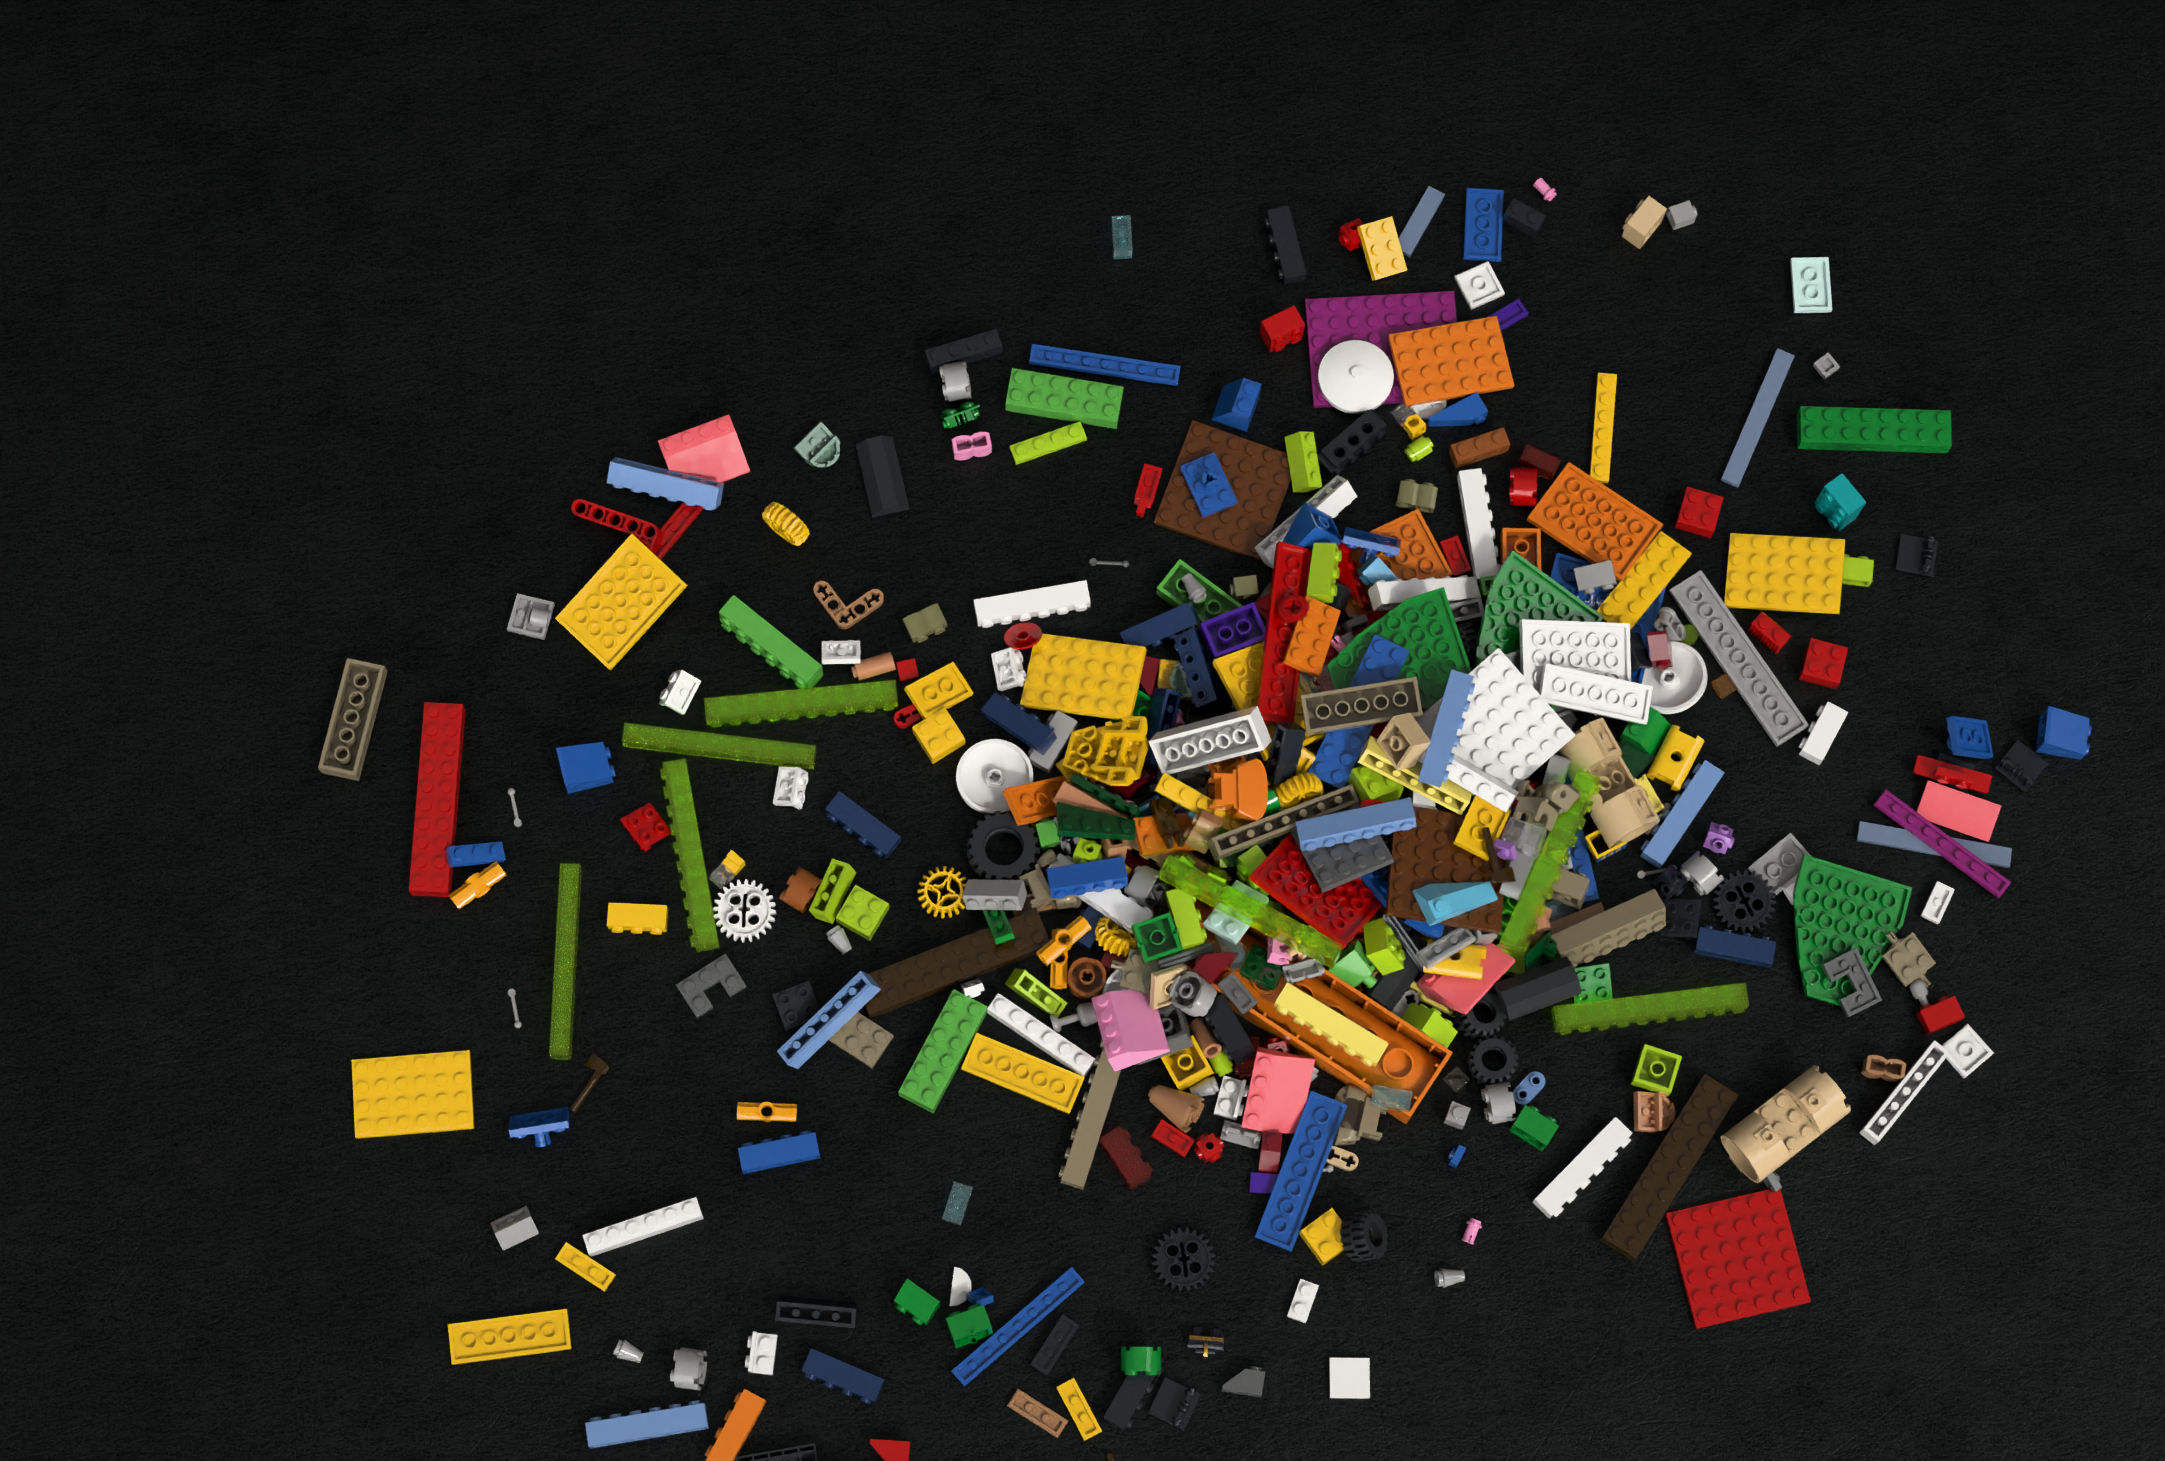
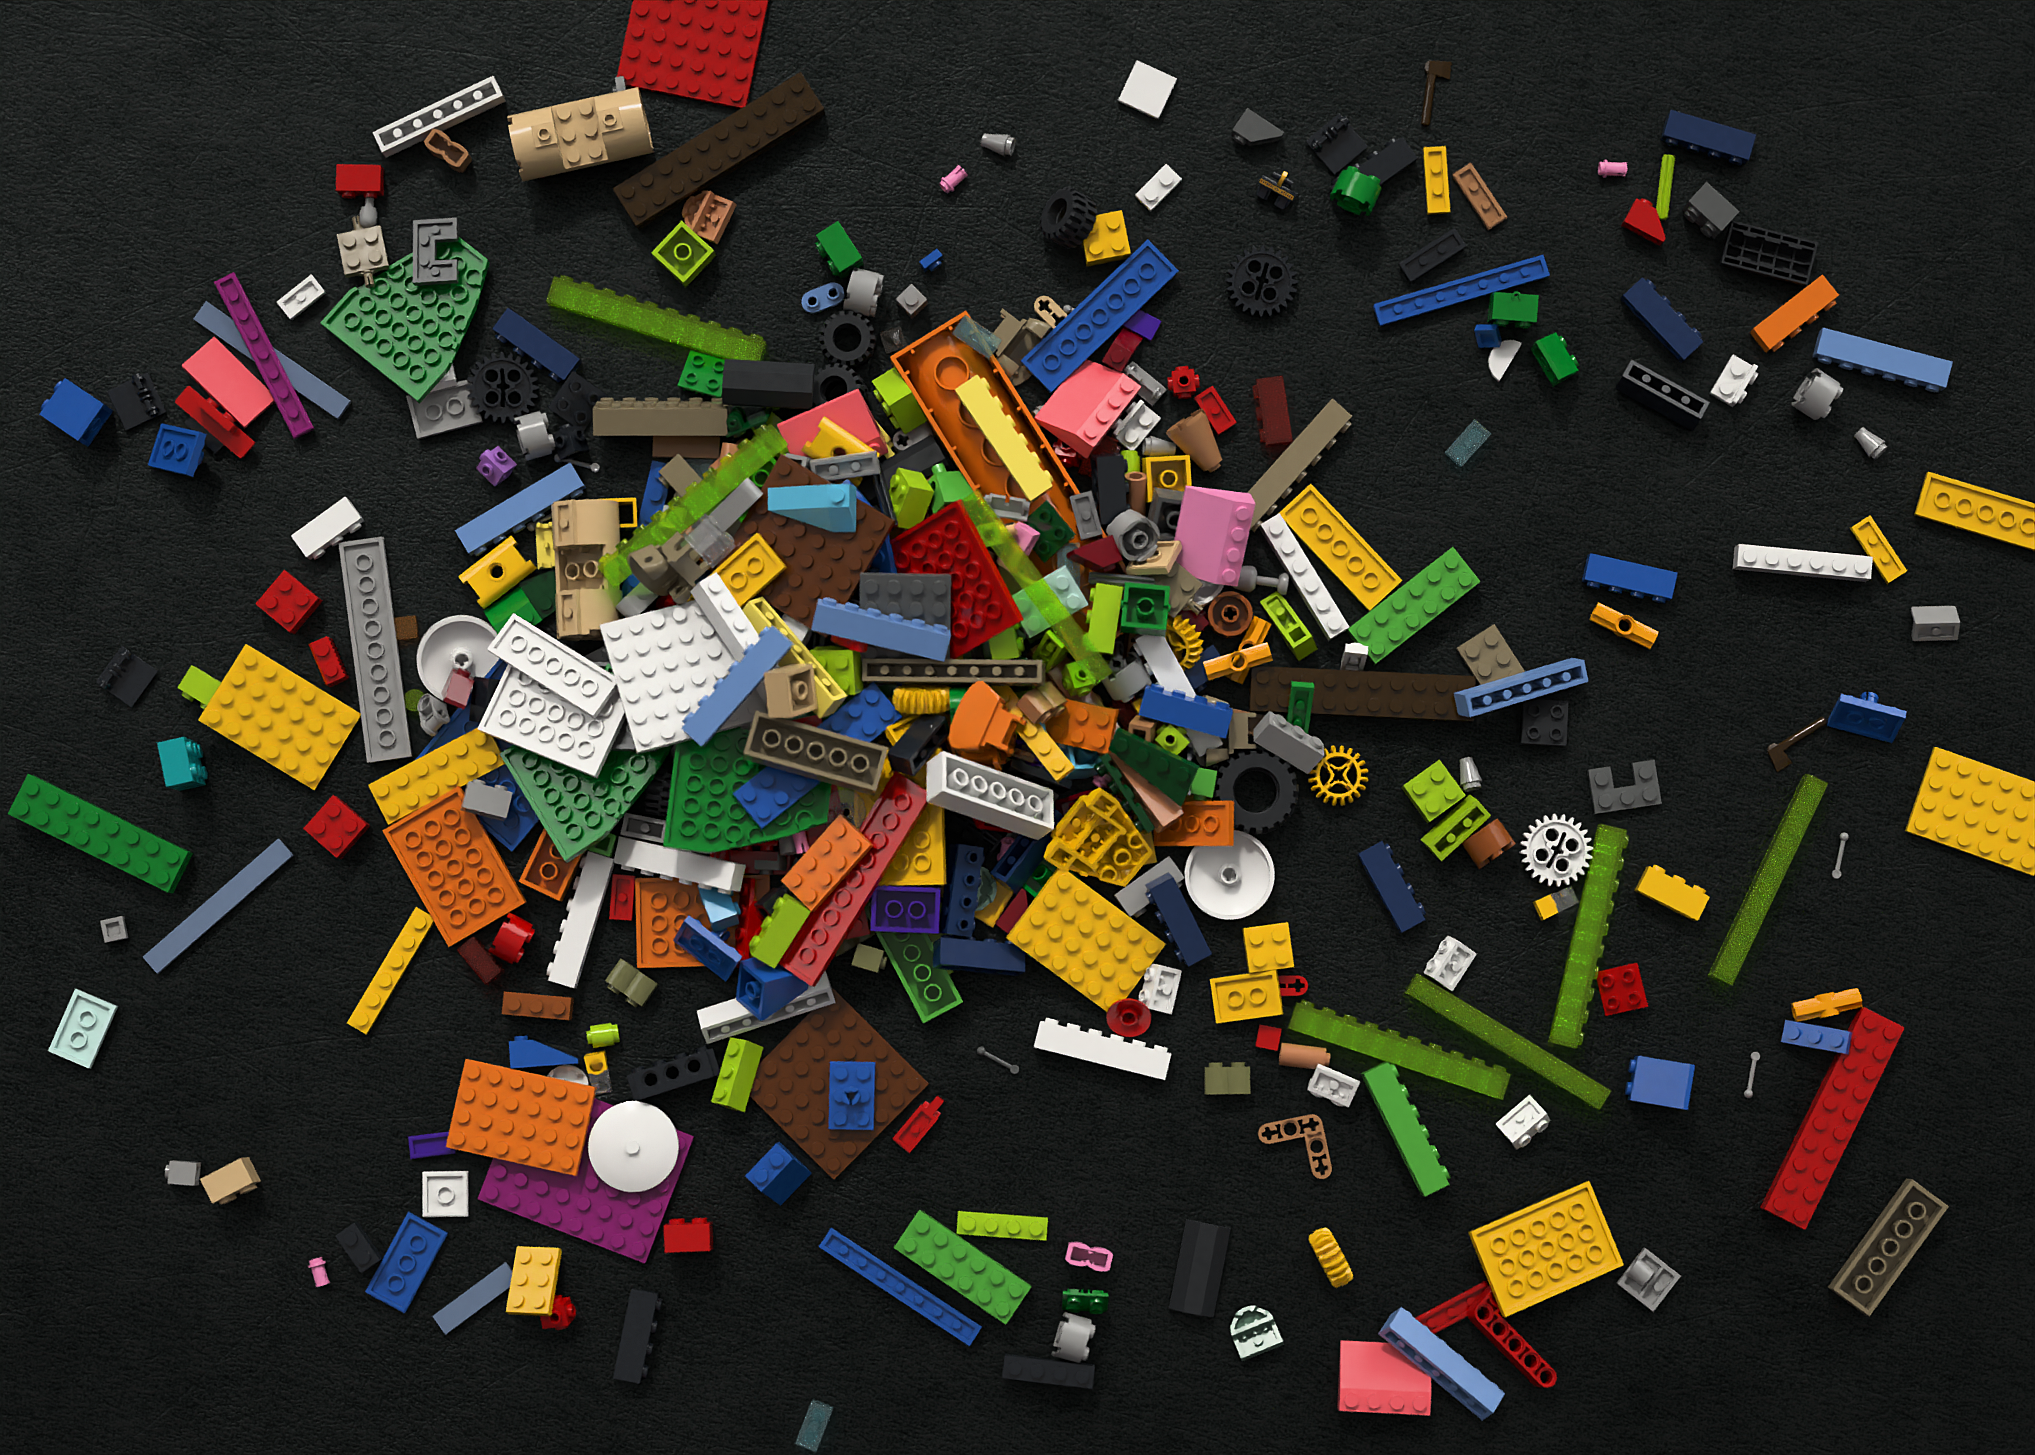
camera: 150 degrees left, 10 degrees up
dark brown hinge [1149,797,1185,849] -> none
light grey cone [1182,573,1207,603] -> none
red gear [1278,595,1309,623] -> none
dark brown piece [1482,827,1516,883] -> none
medium lavender plate [1493,839,1518,861] -> none
white brick [1533,1117,1632,1219] -> none
white tile [1942,1024,1994,1078] -> none

